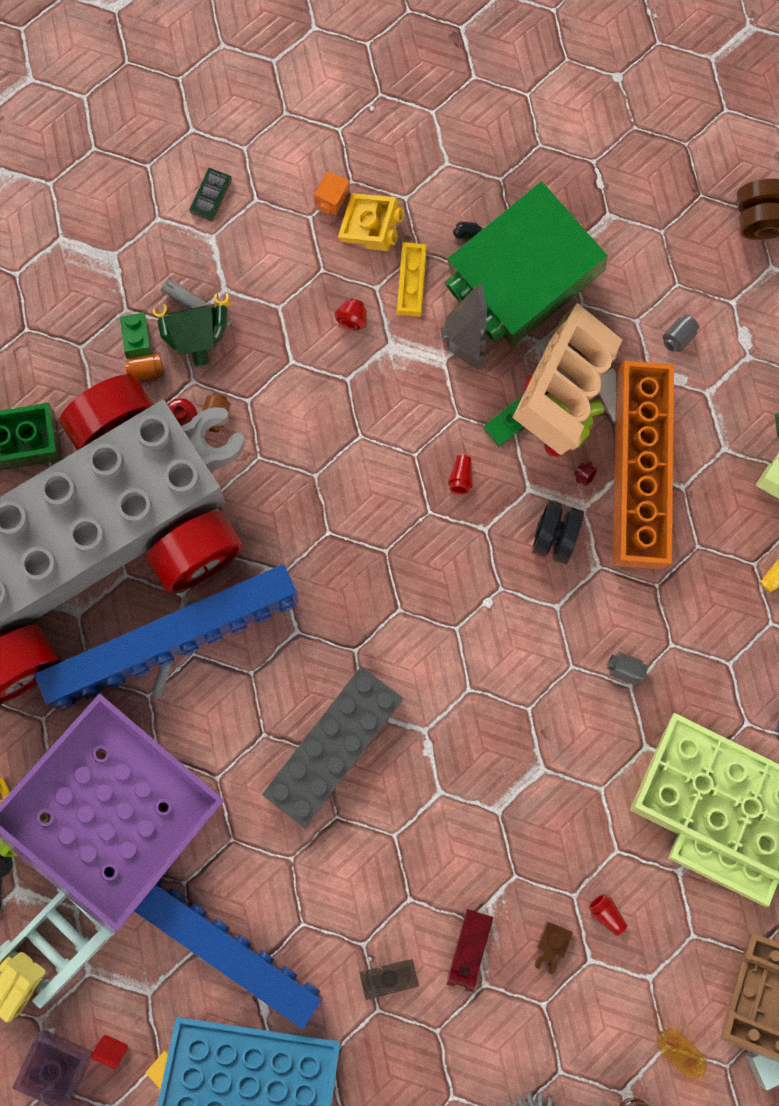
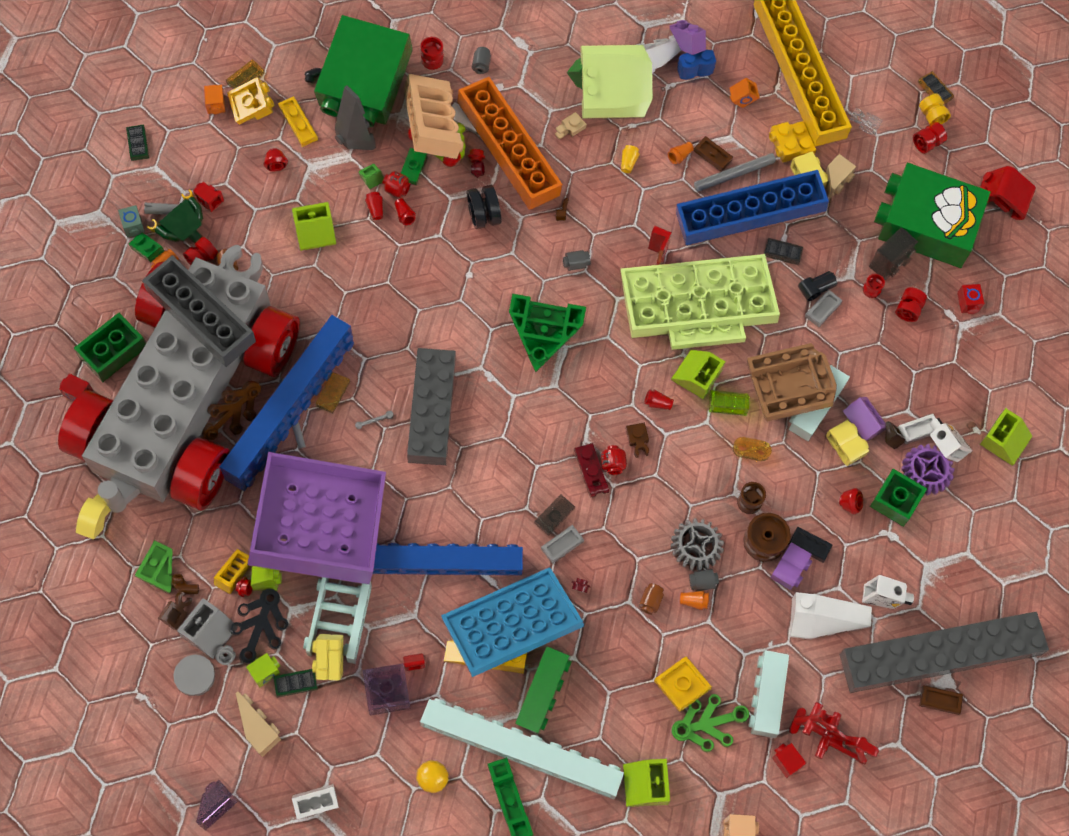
camera: 30 degrees left, 10 degrees down
none -> sand green brick [118,205,145,237]
none -> dark grey brick [142,255,256,367]
none -> red wheel [183,237,218,265]
none -> red brick [193,182,224,213]
none -> reddish brown plant [201,381,261,440]
none -> clear yellow tile [226,59,265,89]
none -> lime slope [292,202,337,251]
none -> clear yellow plate [315,372,350,414]
none -> light grey hinge [355,411,393,429]
none -> bright green slope [359,164,384,189]
none -> red cone [365,192,383,220]
none -> red head [382,171,411,198]
none -> red wheel [420,37,444,70]
none -> red plate [468,149,485,162]
none -> green wedge [509,293,586,373]
none -> light grey tile [541,525,584,564]
none -> tan plate [555,112,587,139]
none -> reddish brown hand [556,198,569,221]
none -> dark red plate [571,578,591,593]
none -> red head [601,445,627,475]
none -> red panel [648,226,672,265]
none -> lime slope [671,350,726,399]
none -> clear neon green brick [709,390,749,416]

